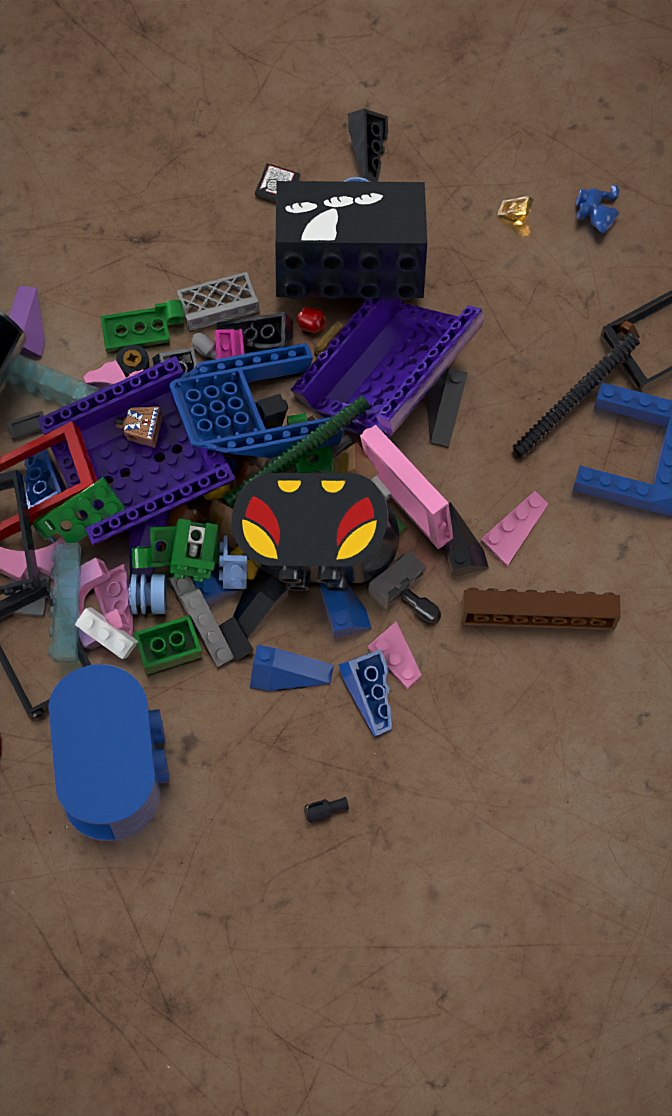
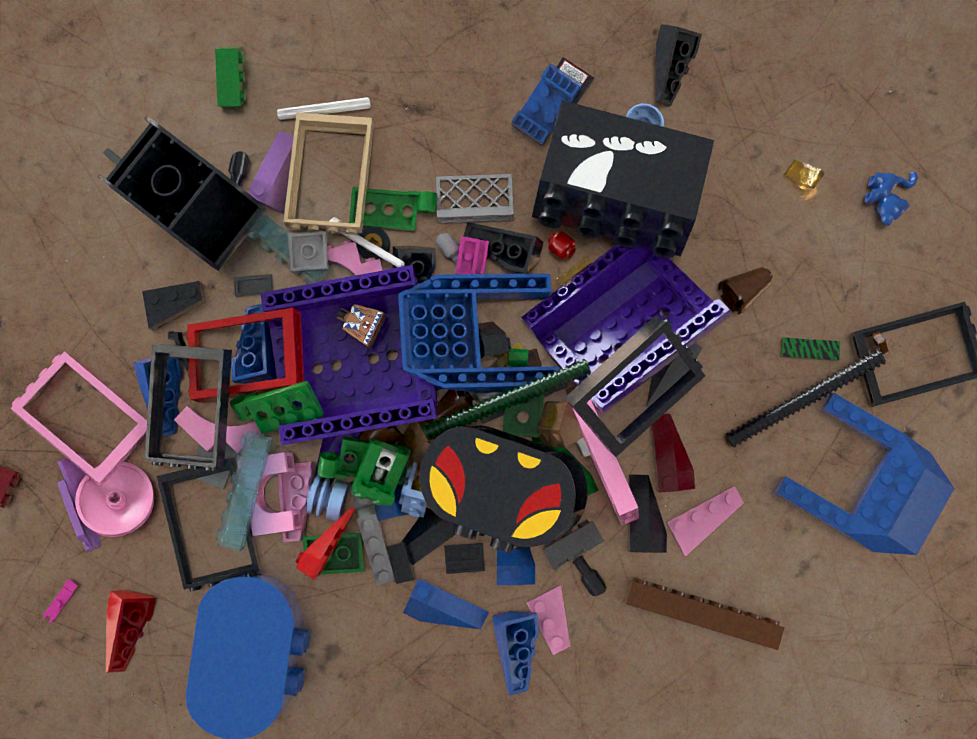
camera: 20 degrees right, 15 degrees up
white arch [75,607,139,659] -> none
none -> white axle [277,97,371,120]
none -> tan window [283,113,374,235]
none -> light grey tile [288,231,329,272]
none -> red wedge [295,507,356,580]
none -> white piece [329,217,405,268]
none -> black plate [444,543,485,574]
none -> blue plate [511,64,583,145]
none -> black window [565,316,706,457]
none -> dark red wedge [652,414,695,493]
none -> reddish brown cone [718,267,773,315]
none -> tile [781,337,840,361]

